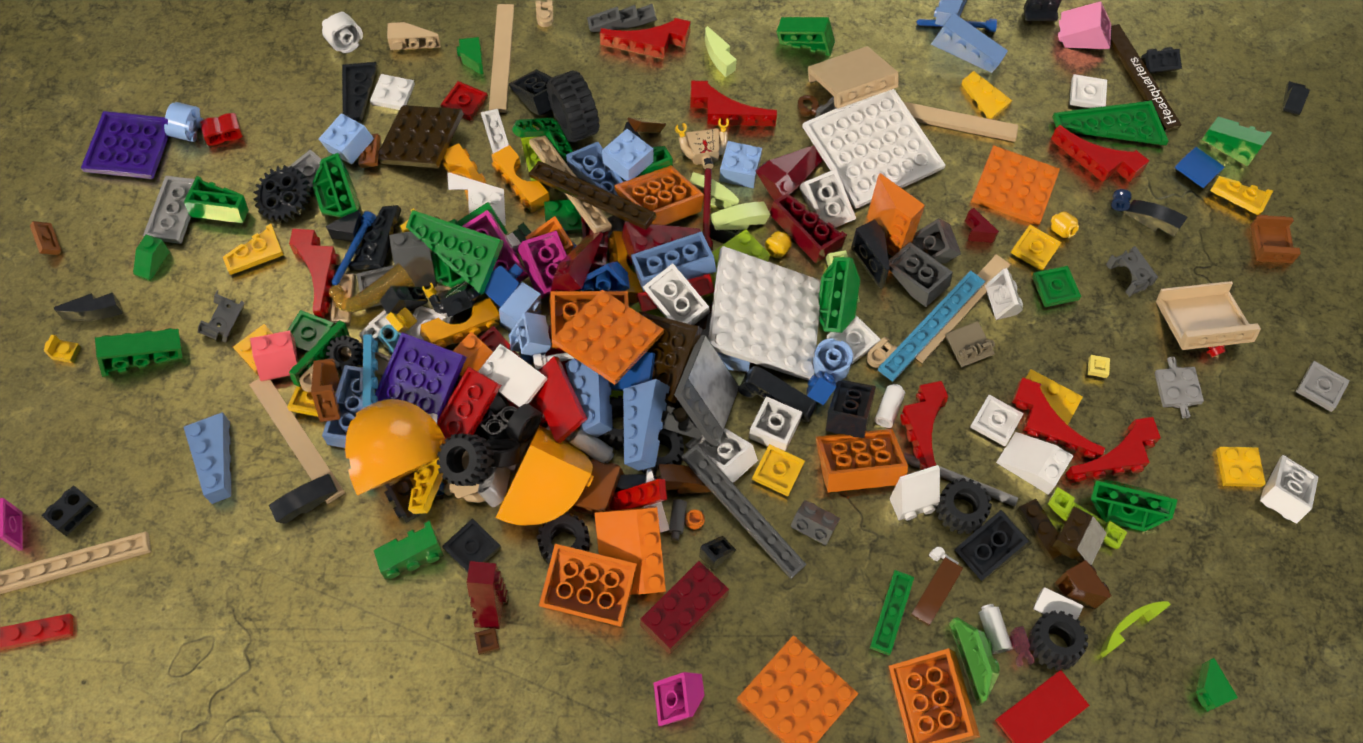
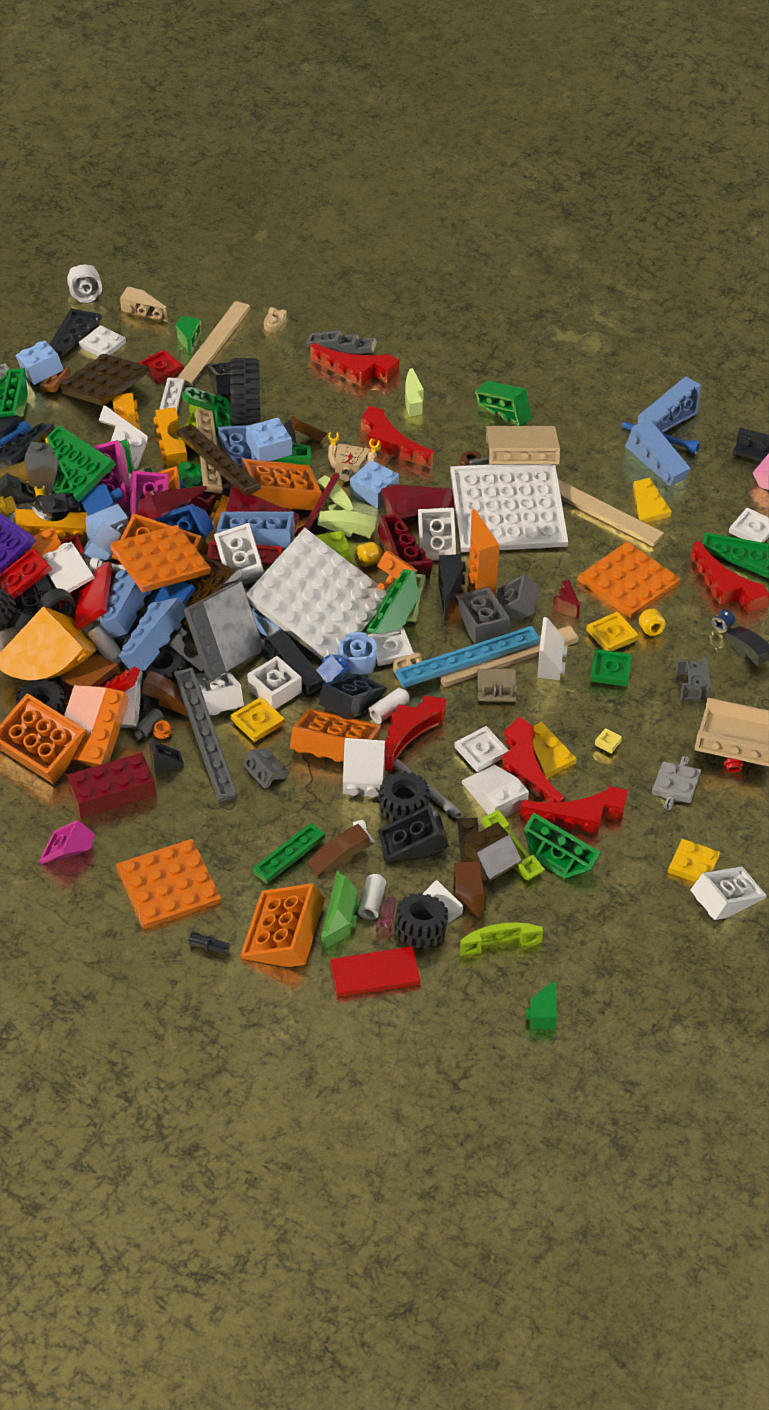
camera: 25 degrees right, 15 degrees down
none -> orange plate [377,550,418,590]

